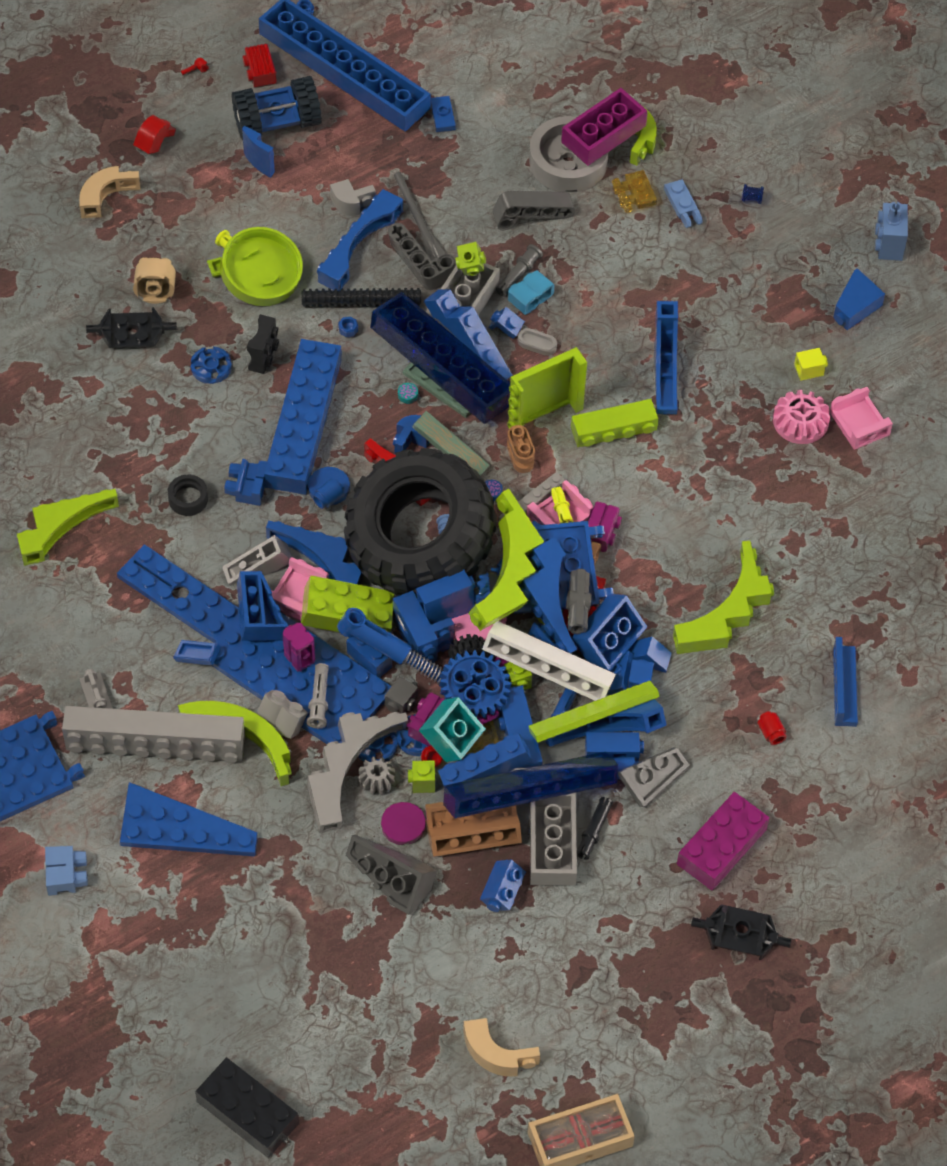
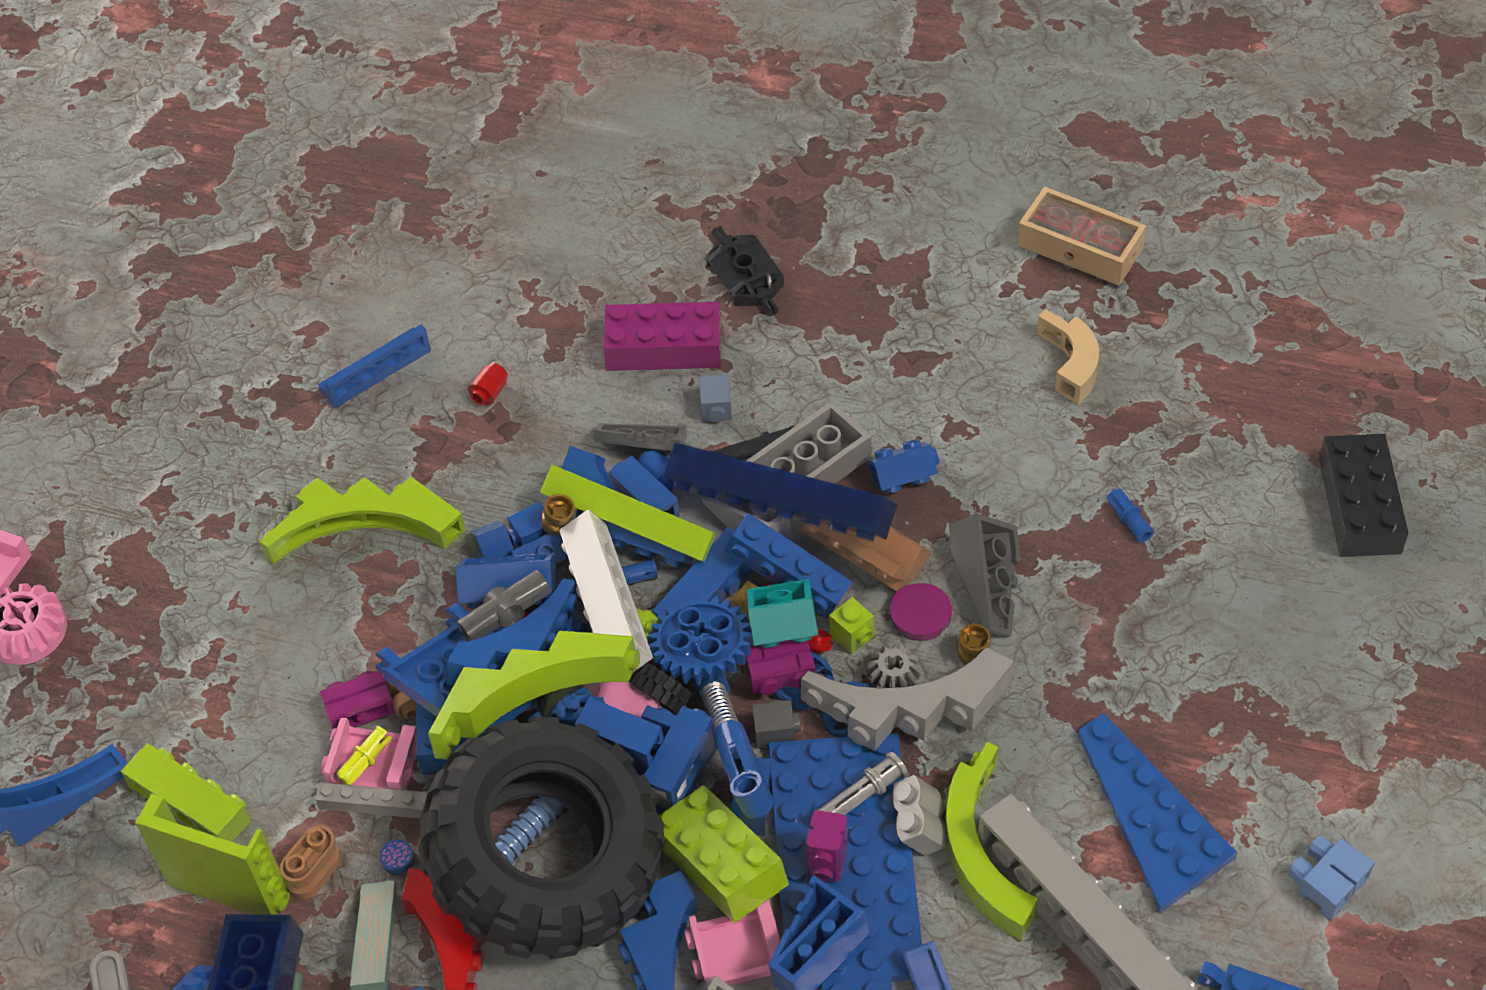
camera: 125 degrees left, 5 degrees down
none -> pearl gold wheel [541,494,575,536]
none -> sand blue brick [699,374,732,422]
none -> pearl gold wheel [958,624,991,665]
none -> blue axle [1107,489,1154,543]

